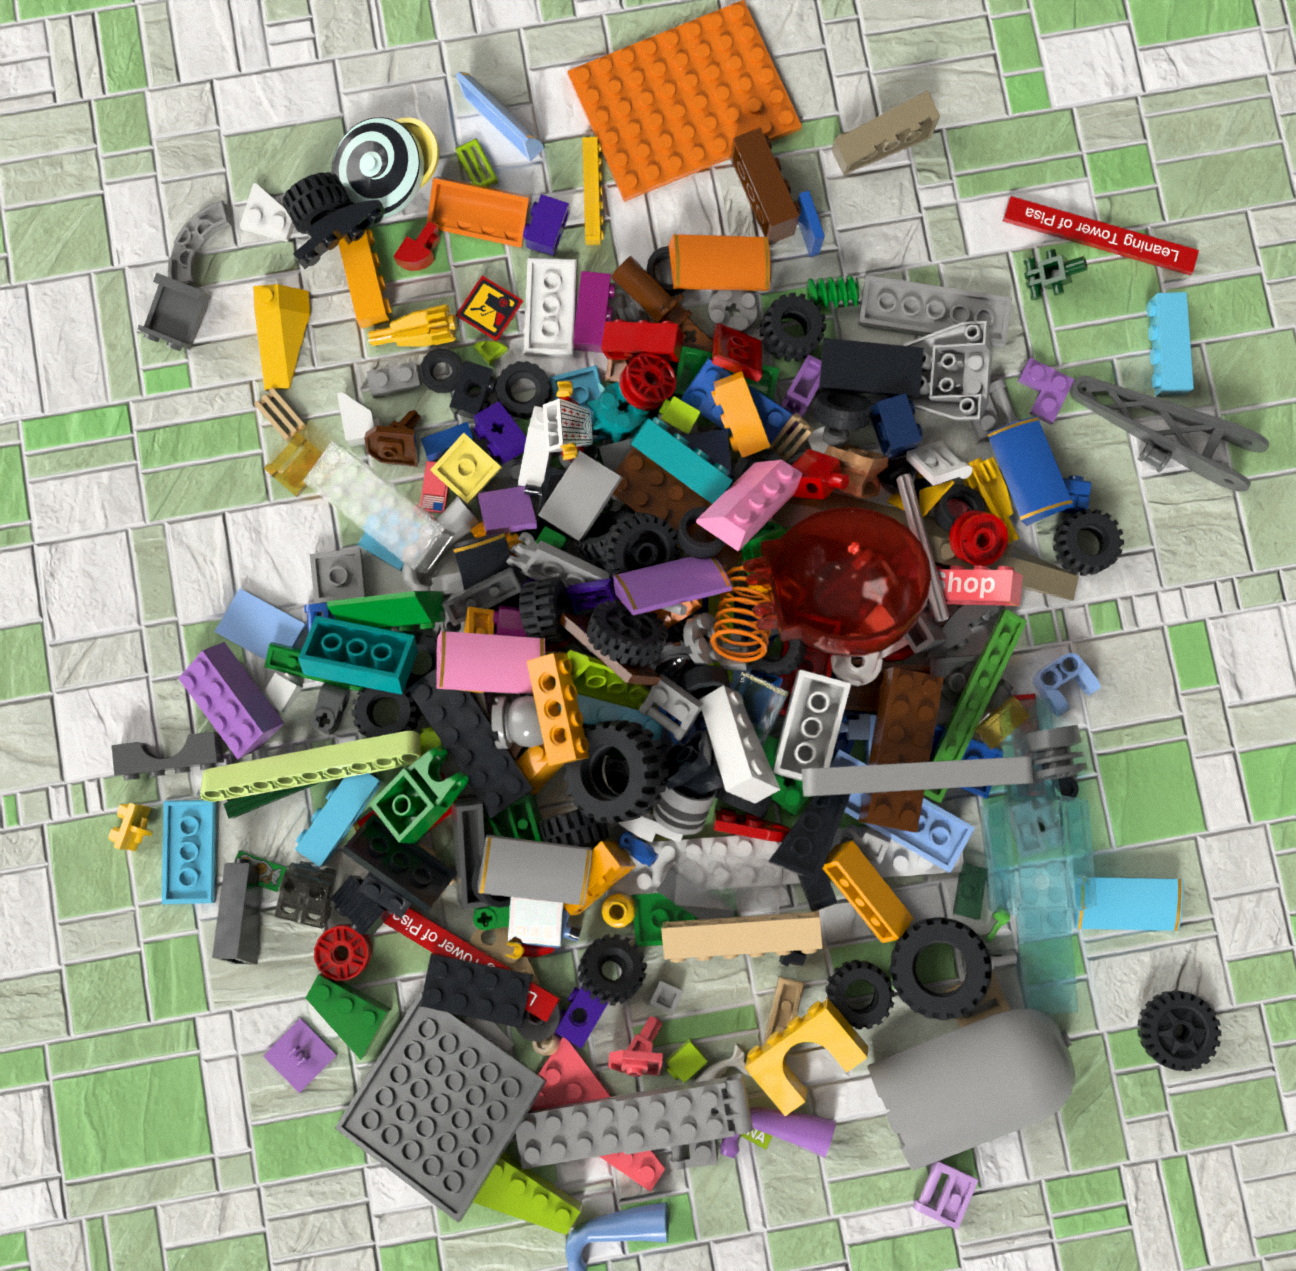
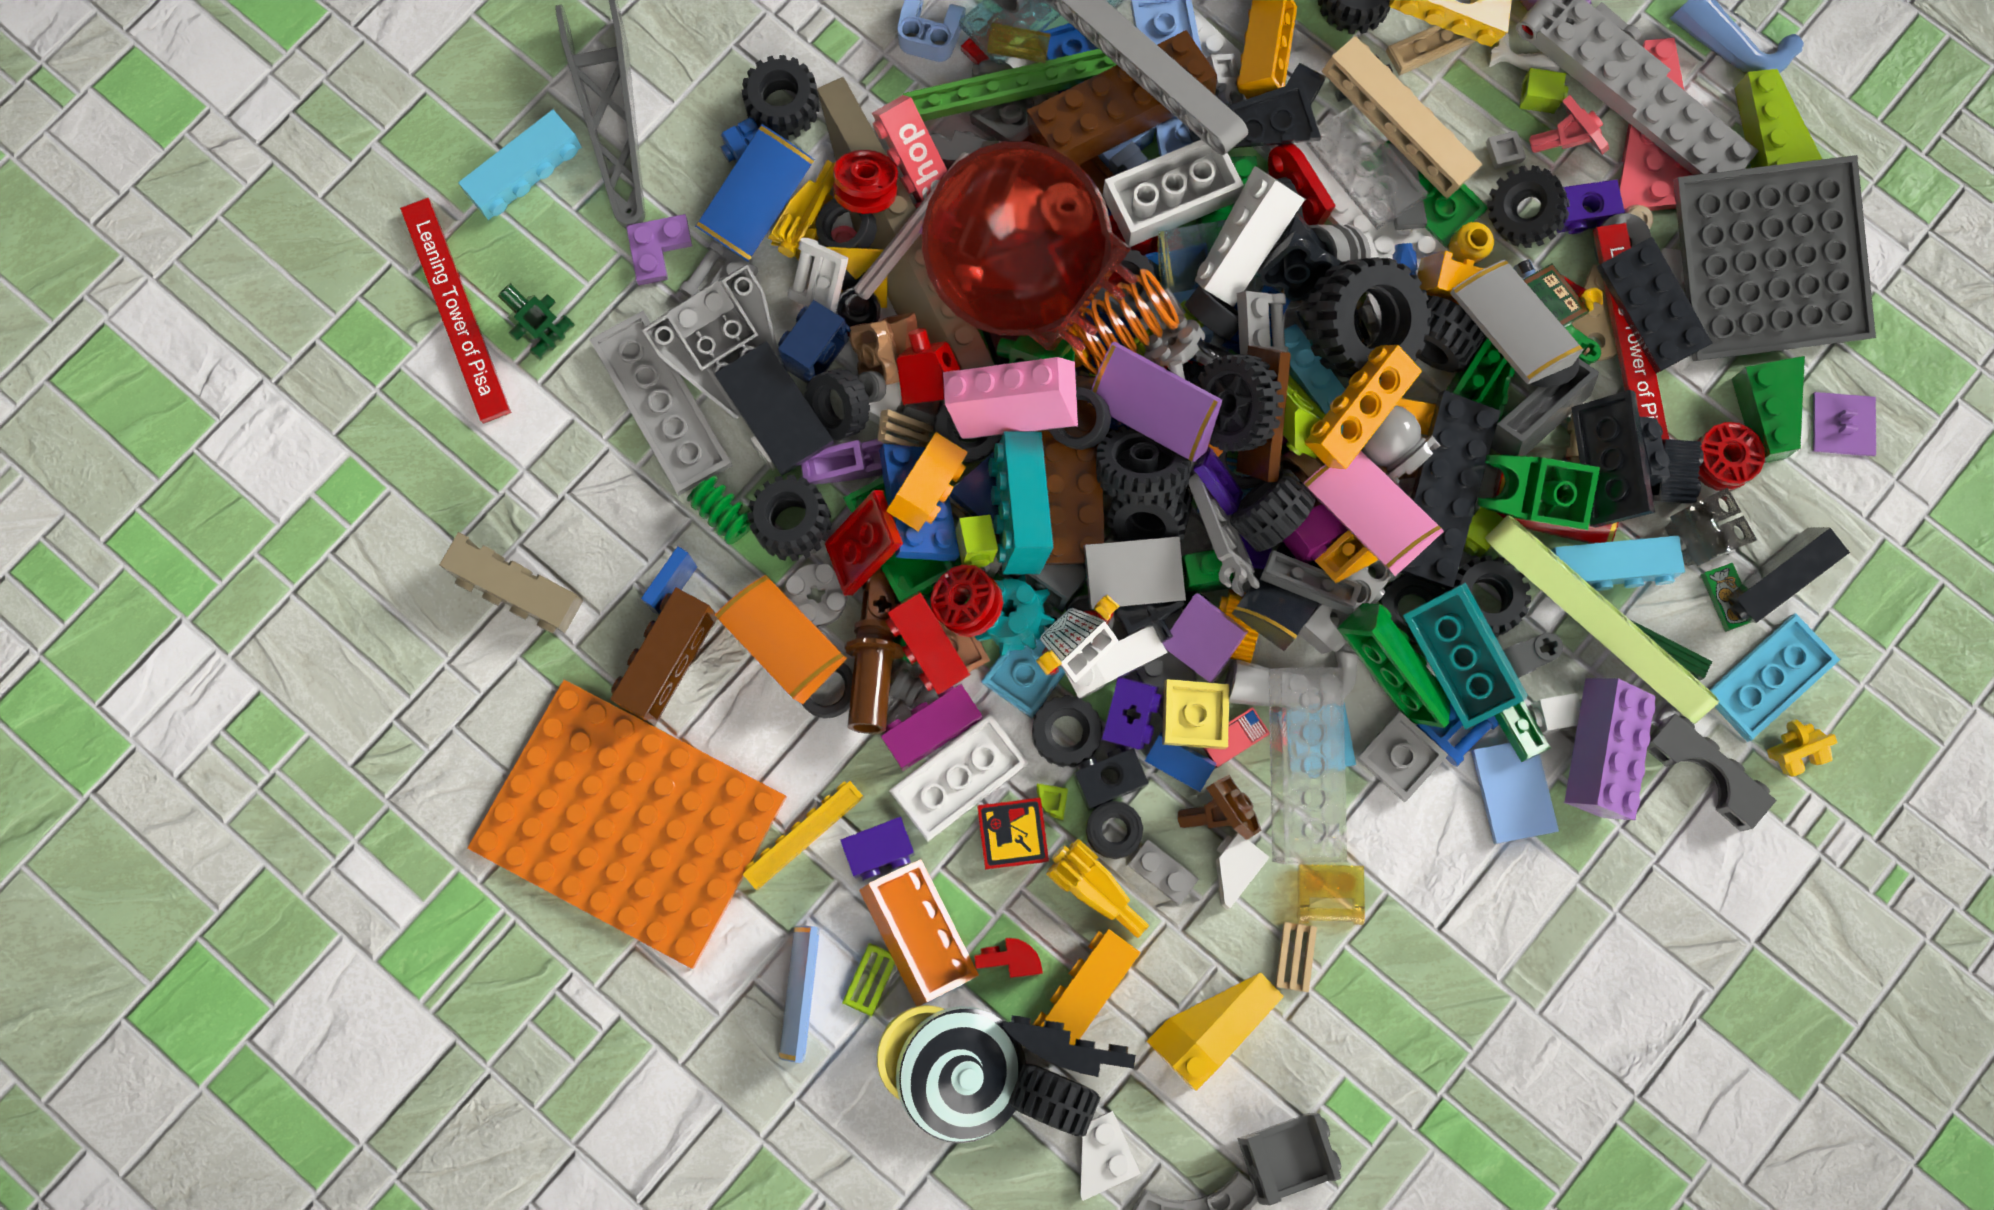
camera: 130 degrees left, 5 degrees down
dark grey bush [1138,441,1172,473] -> none

